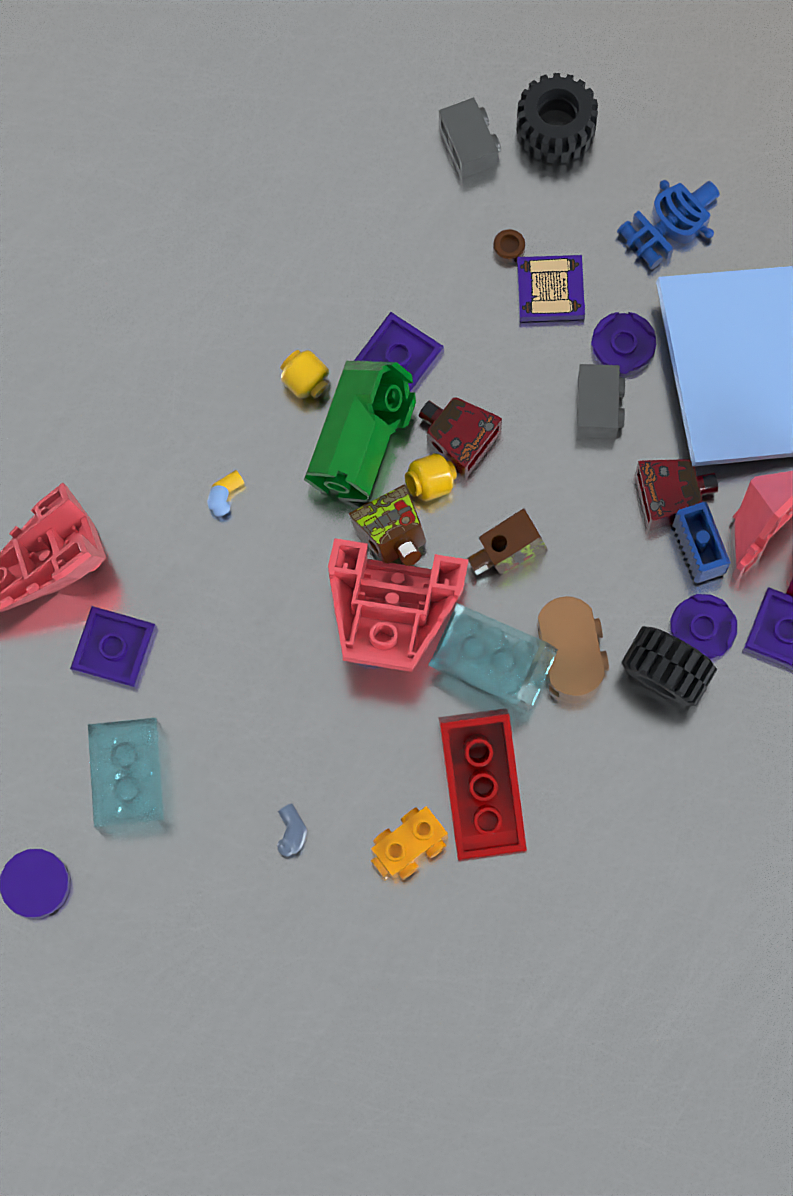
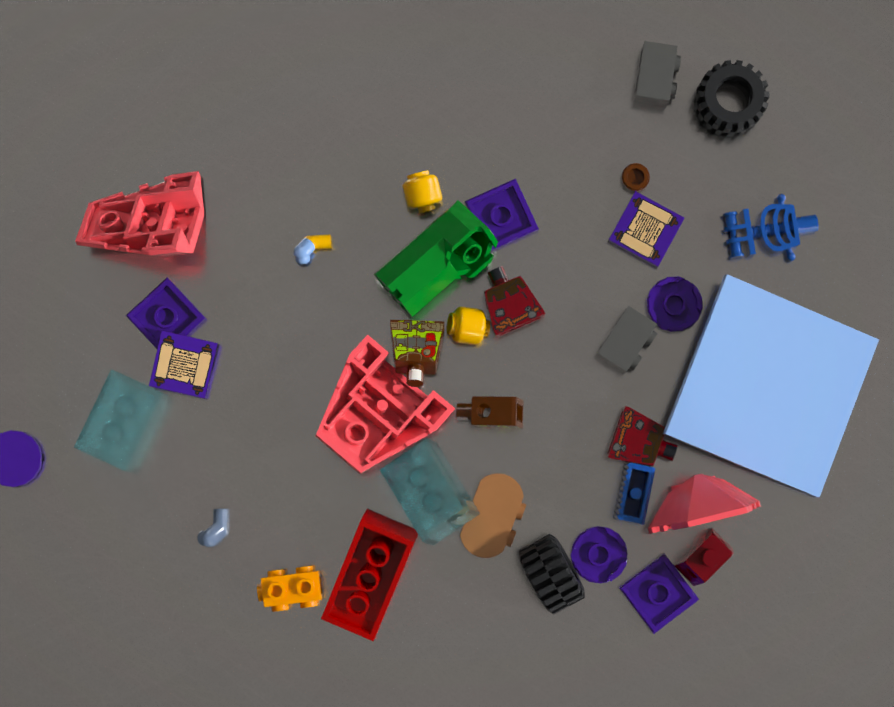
camera: 25 degrees right, 10 degrees up
none -> tile [149,330,218,399]

